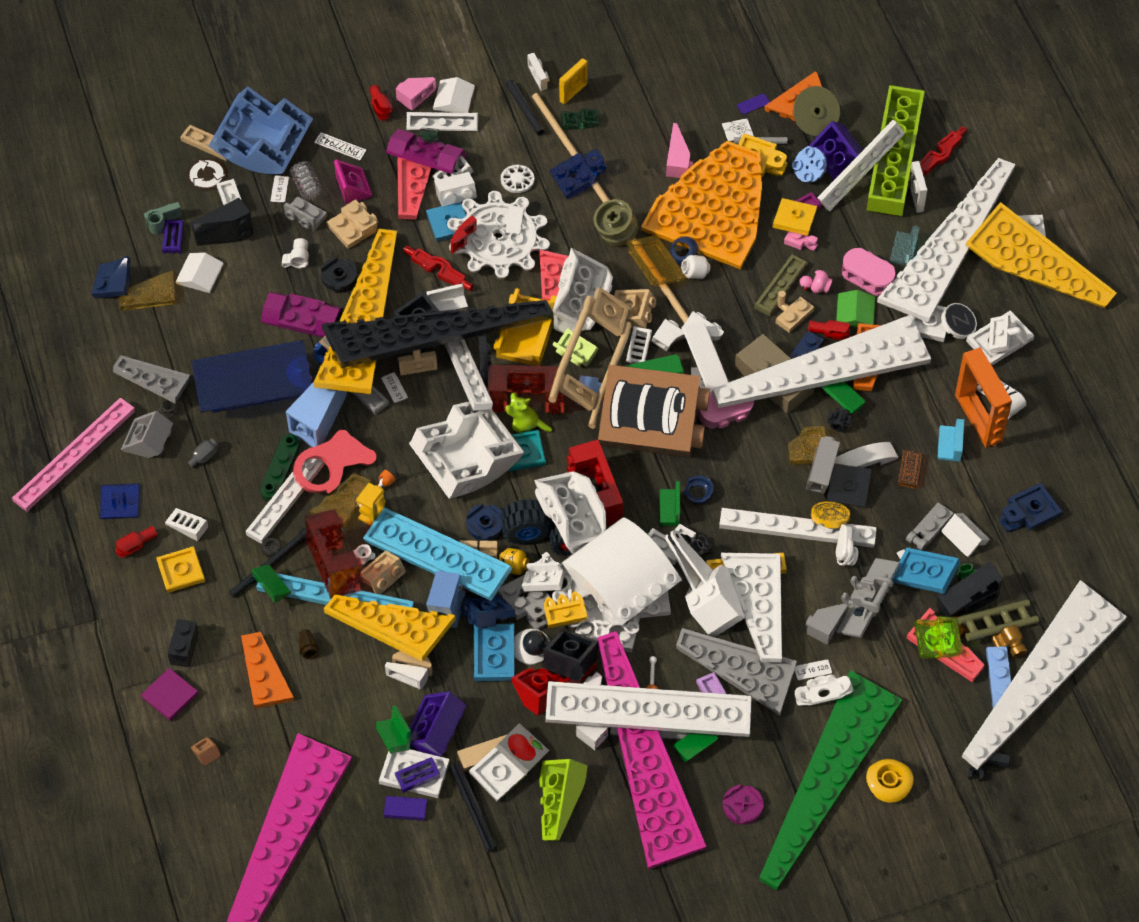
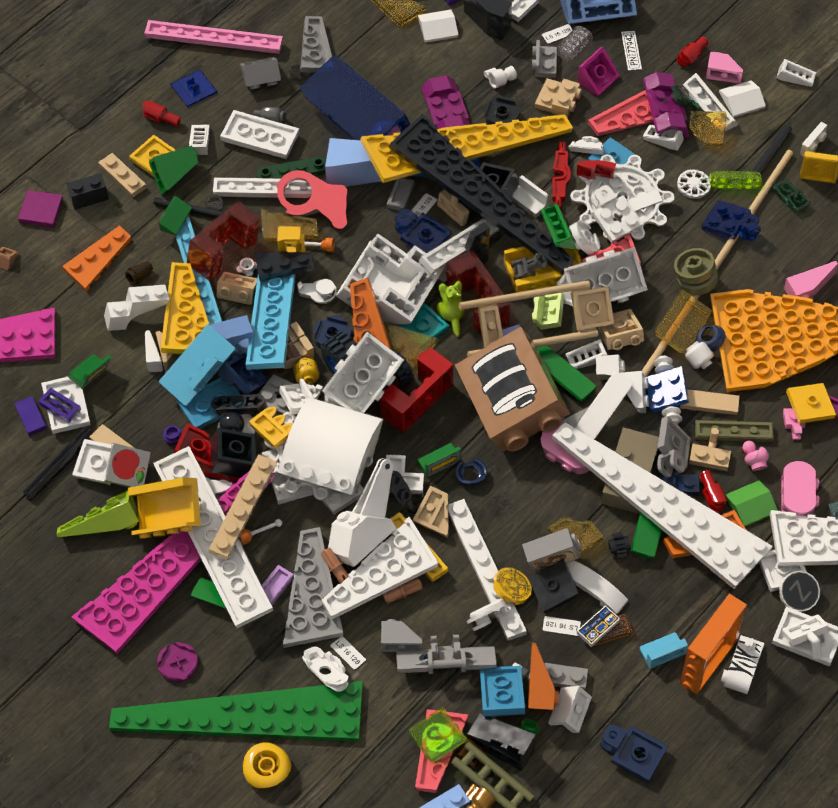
camera: 60 degrees right, 0 degrees up
dark purple slope [409,692,466,756] -> none
white brick [434,172,477,207] -> none
none -> tan plate [98,153,147,198]
none -> white arch [104,285,169,331]
none -> yellow panel [128,477,201,539]
none -> green slope [149,146,198,195]
none -> medium azure bracket [159,324,236,406]
none -> dark purple plate [163,425,182,444]
none -> tan plate [209,454,277,560]
none -> black beam [211,394,267,415]
none -> white plate [220,110,300,159]
none -> black wing [255,252,314,281]
none -> white piece [297,279,337,304]
none -> nougat axle [321,547,348,584]
none -> orange wing [350,278,392,349]
none -> clear yellow wing [383,322,438,370]
none -> nougat axle [383,579,422,604]
none -> clear blue plate [395,208,452,253]
none -> tan wing [413,486,449,538]
none -> dark grey connector [511,252,547,282]
none -> orange slope [528,643,559,710]
none -> green slope [541,204,576,249]
none -> white sticker [543,616,581,636]
none -> white tile [569,136,604,155]
none -> white plate [569,220,600,256]
none -> tile [577,605,620,647]
none -> white plate [592,185,643,243]
none -> plate [647,356,689,425]
none -> light grey plate [657,416,691,478]
none -> tan tile [680,389,739,415]
none -> clear yellow plate [689,111,727,147]
none -> clear neon green beam [709,171,762,189]
none -> white slope [776,59,816,87]

